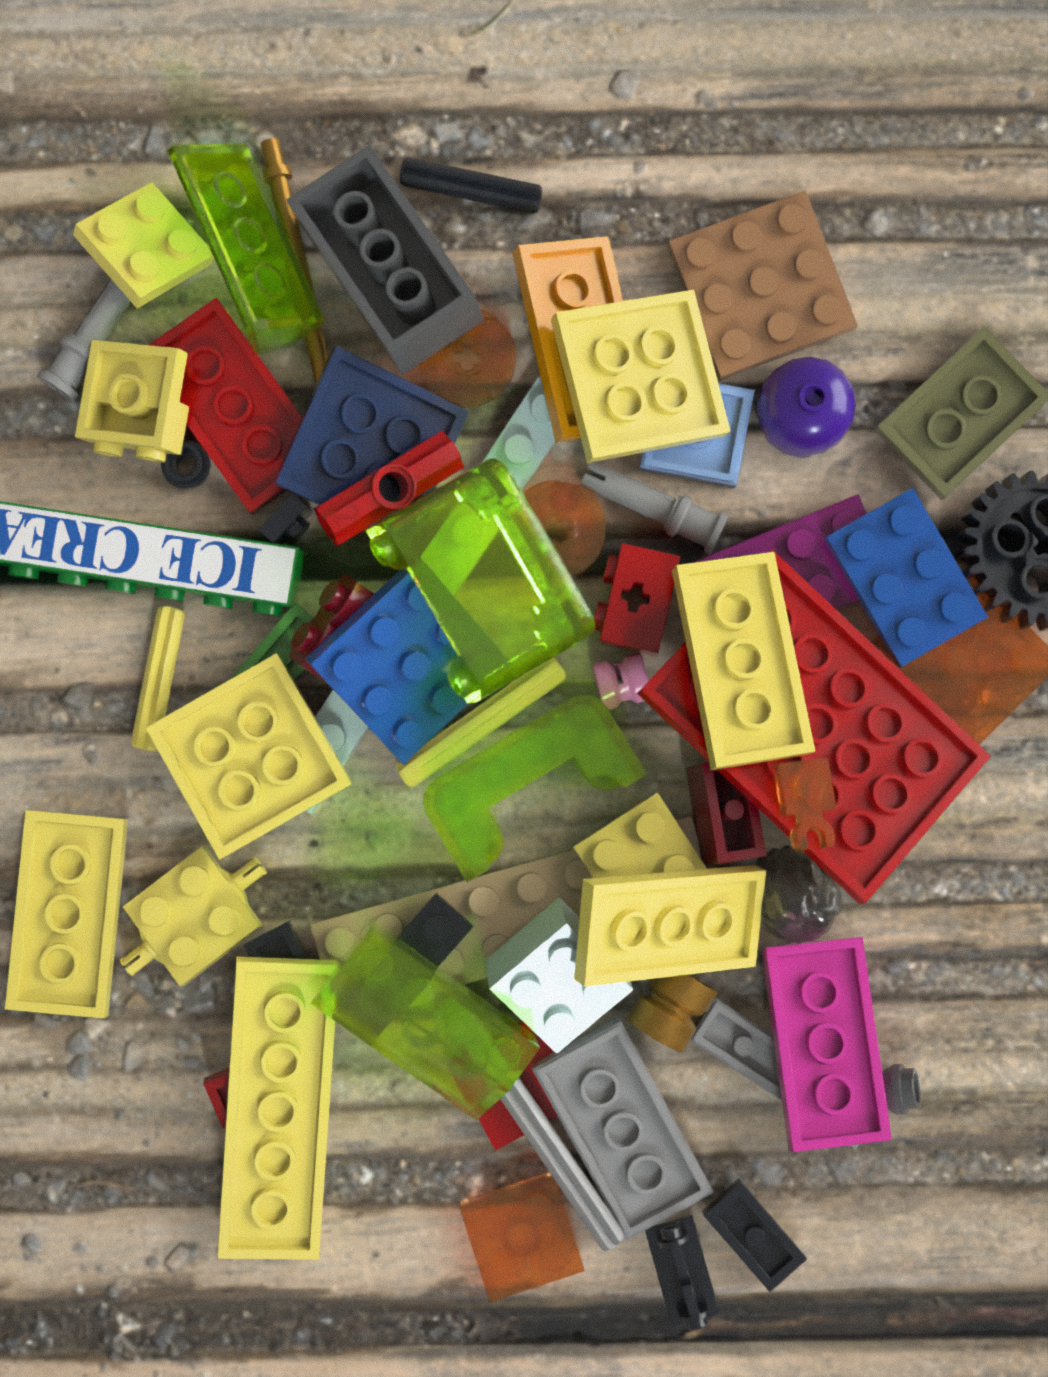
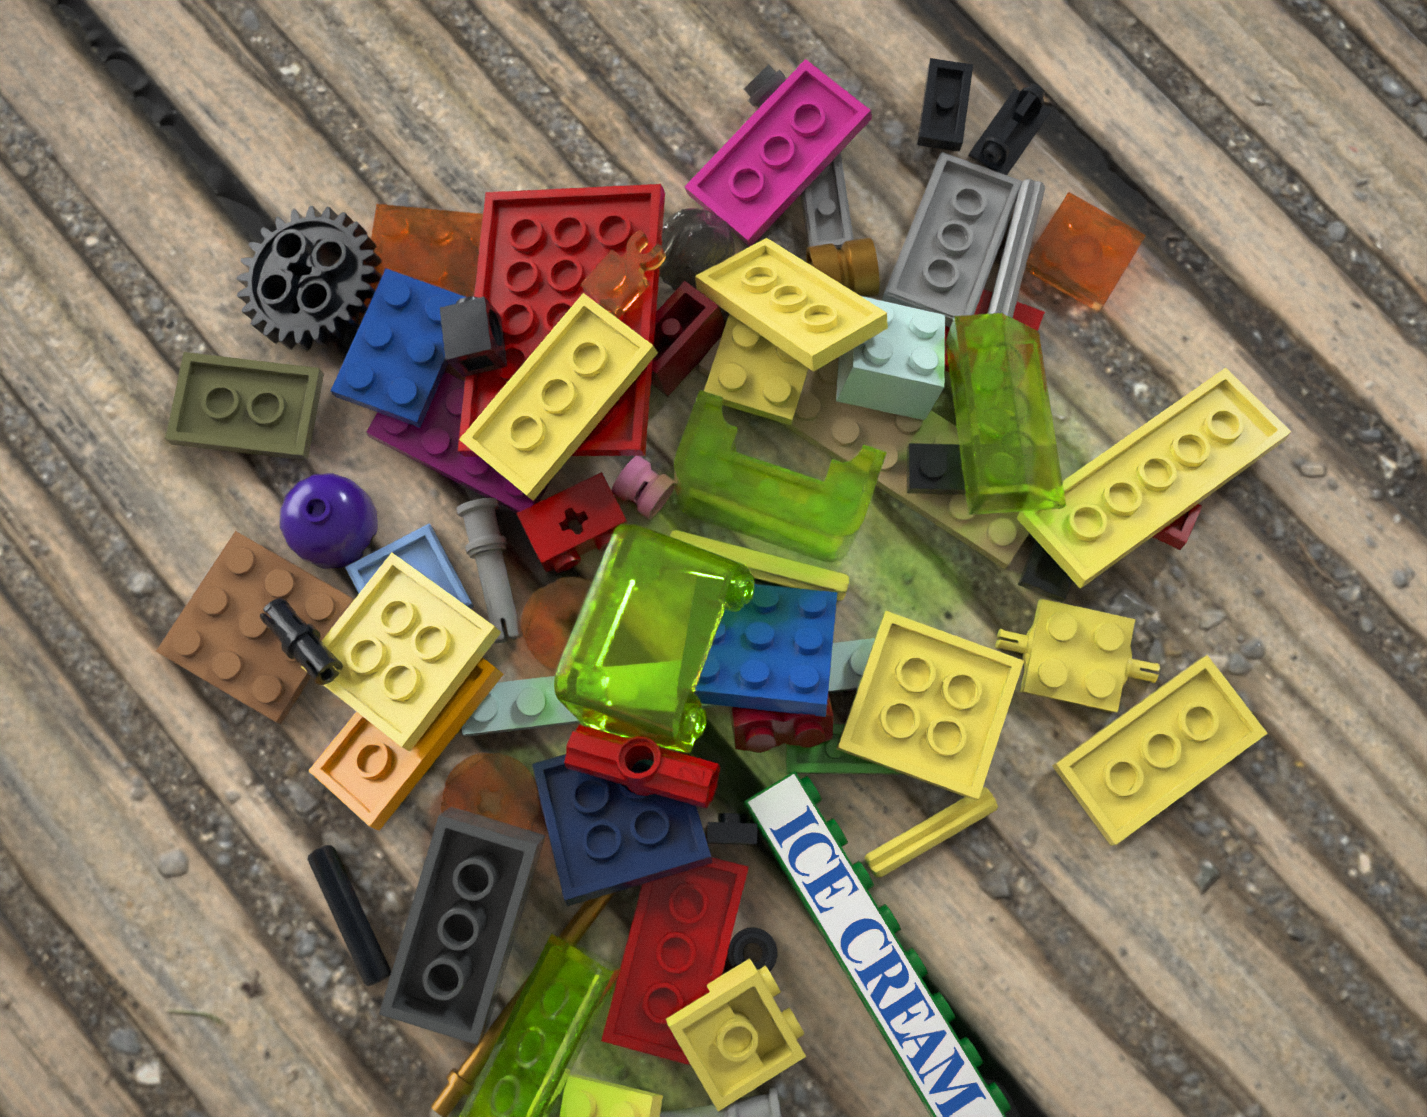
camera: 135 degrees left, 10 degrees down
none -> black pin [260,598,343,685]
none -> black brick [440,297,508,377]

